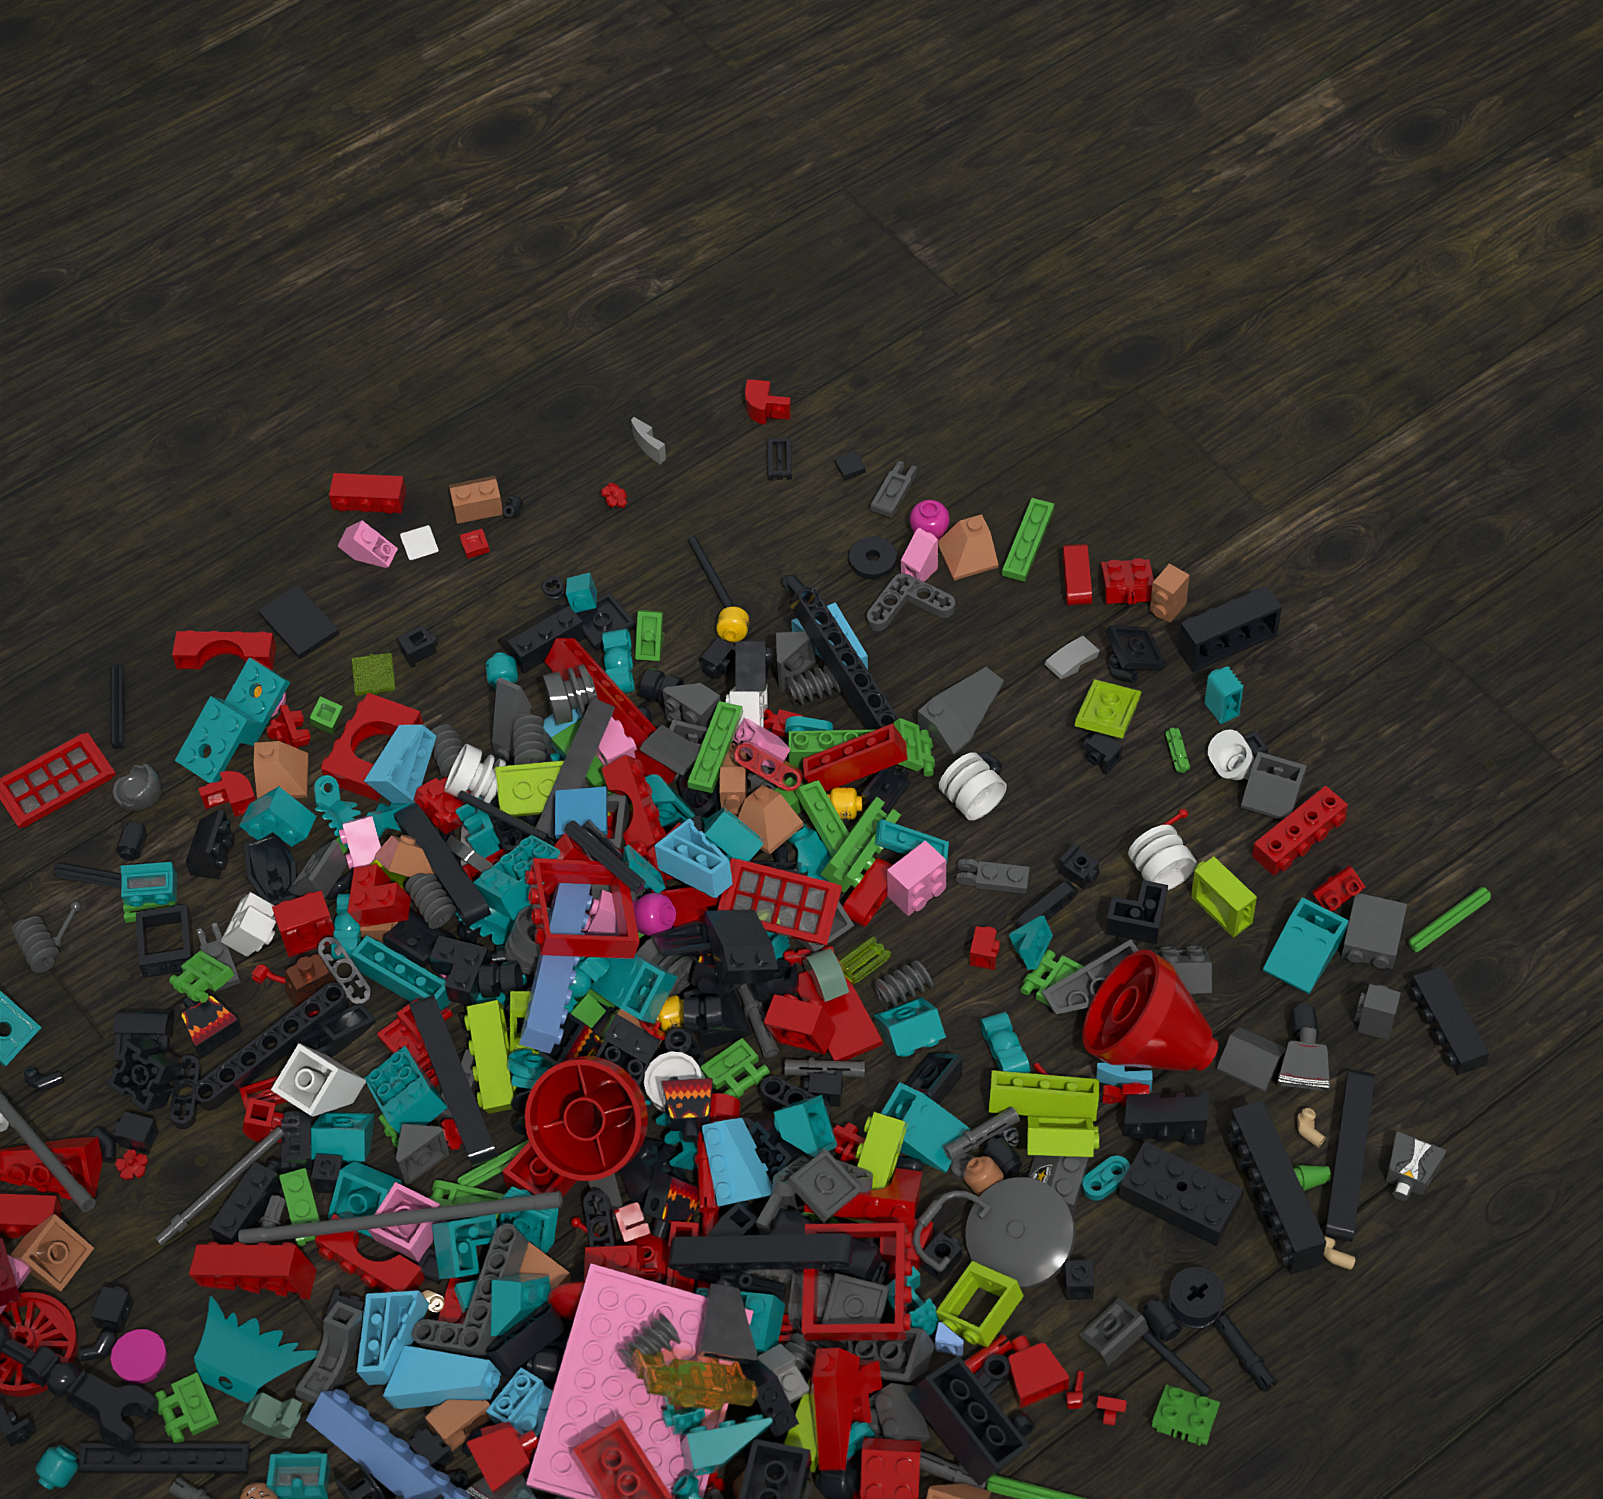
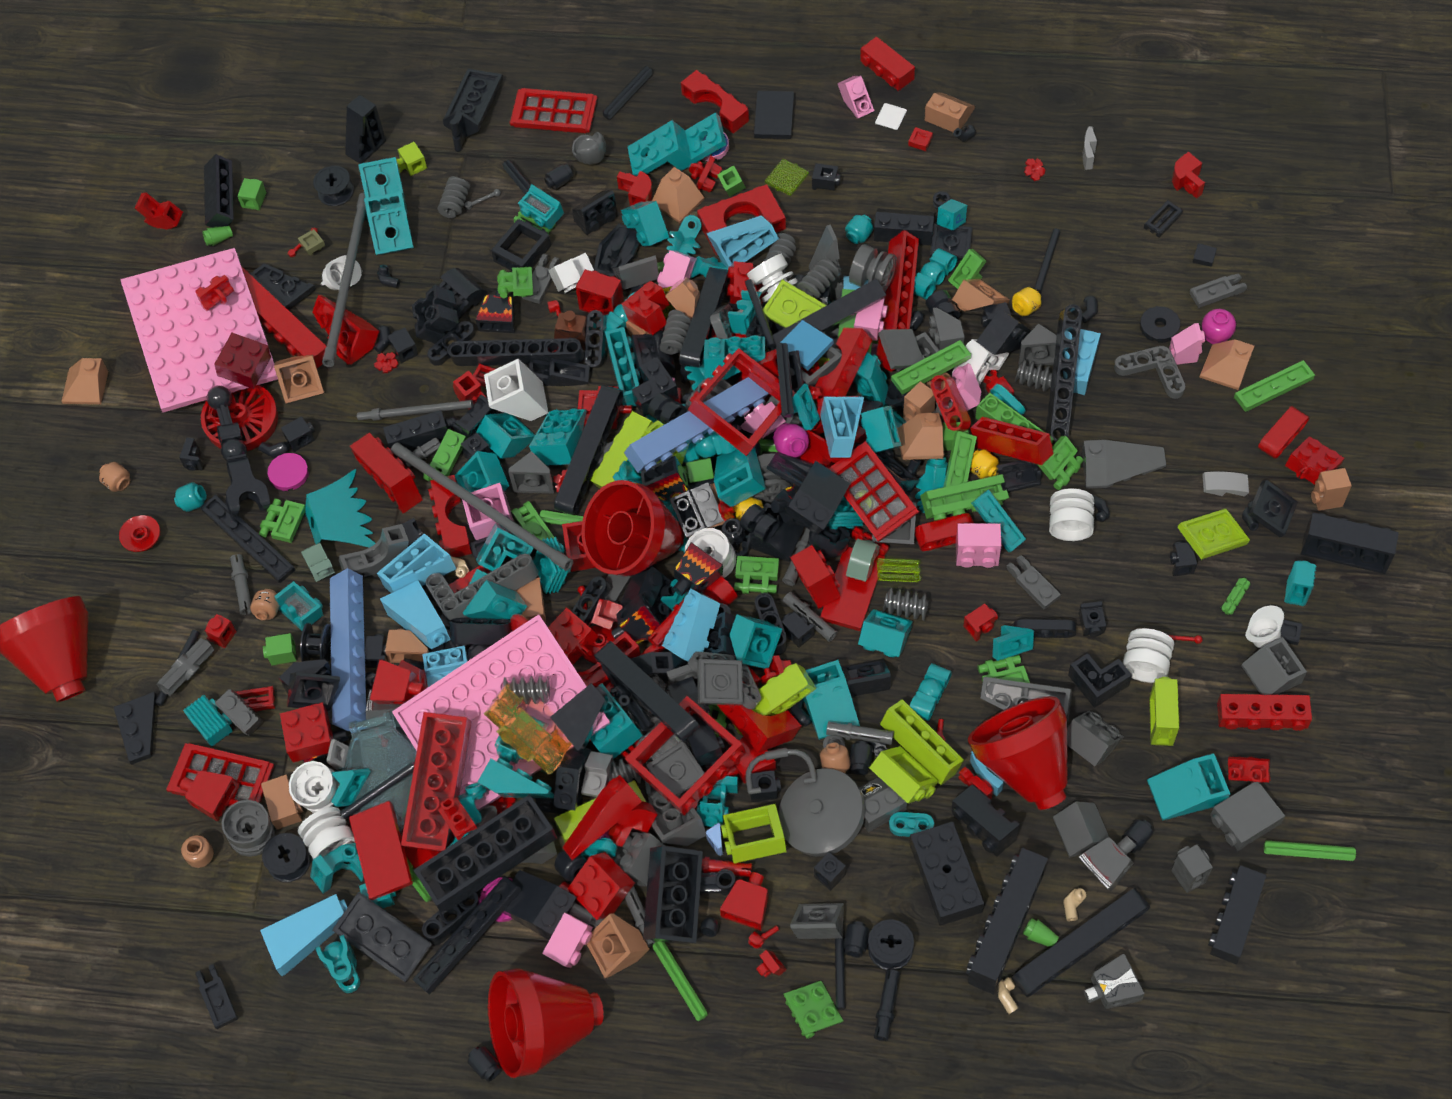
camera: 45 degrees right, 5 degrees up
none -> nougat slope [952,279,1010,311]

